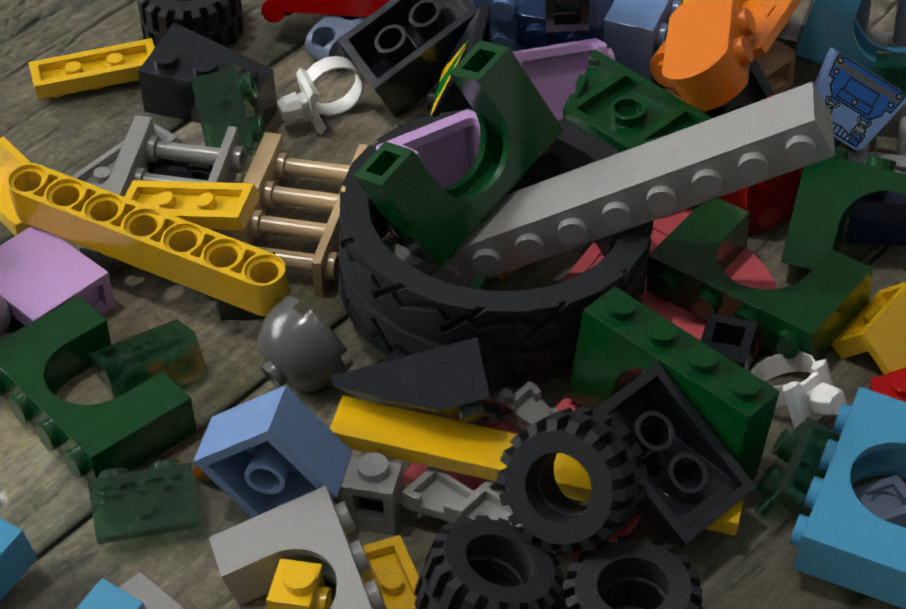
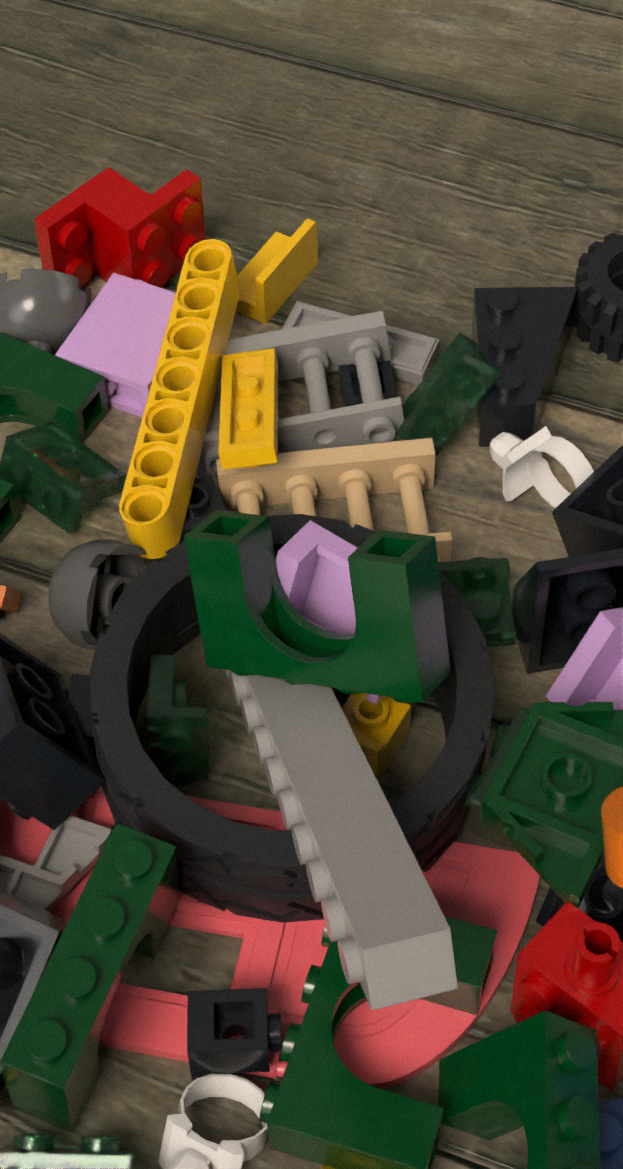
camera: 70 degrees right, 10 degrees up
yellow plate [28,38,155,100] -> none

